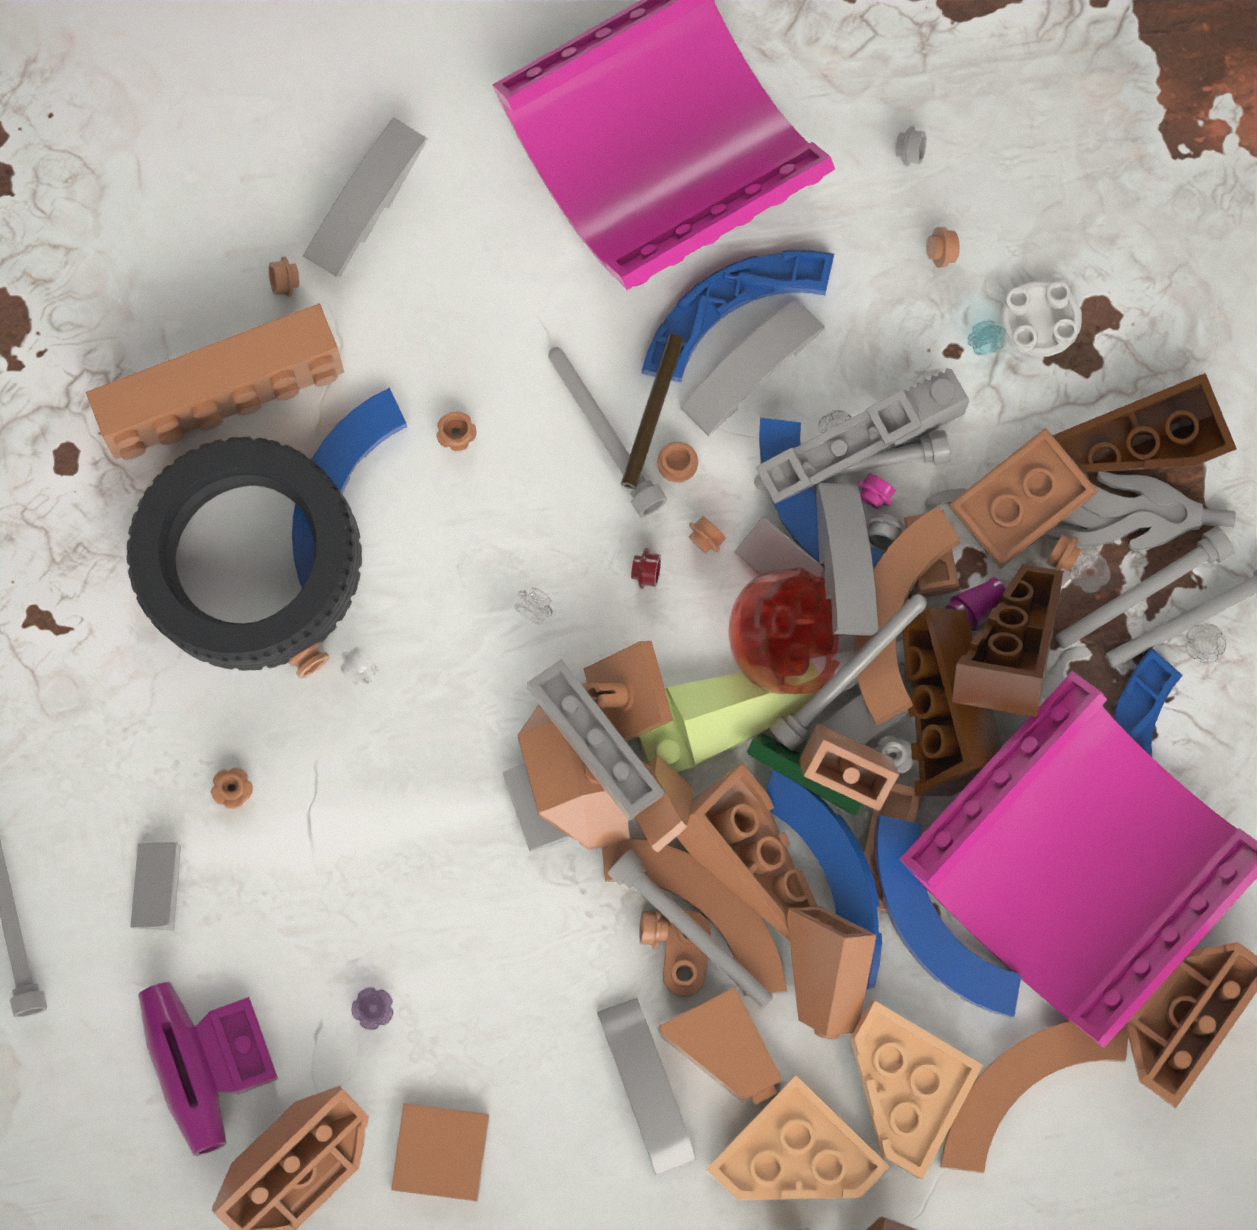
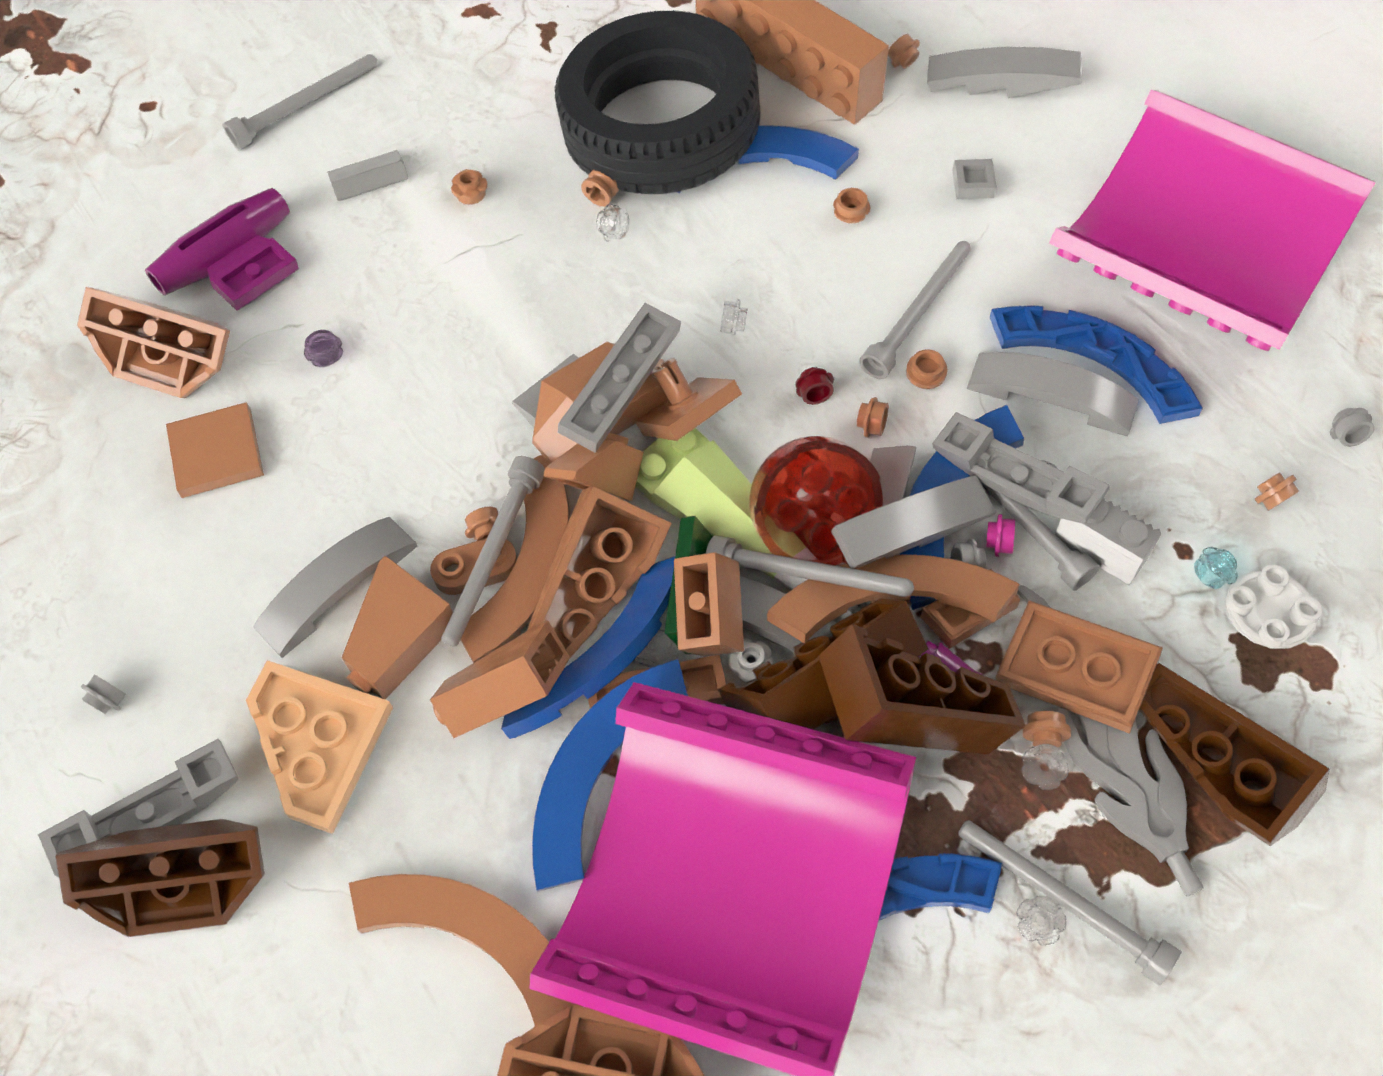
camera: 70 degrees right, 15 degrees down
dark brown piece [621,334,684,489] -> none
light nougat plate [850,1000,983,1179] -> none
light grey piece [1055,526,1234,649] -> none
none -> light grey plate [952,159,997,199]

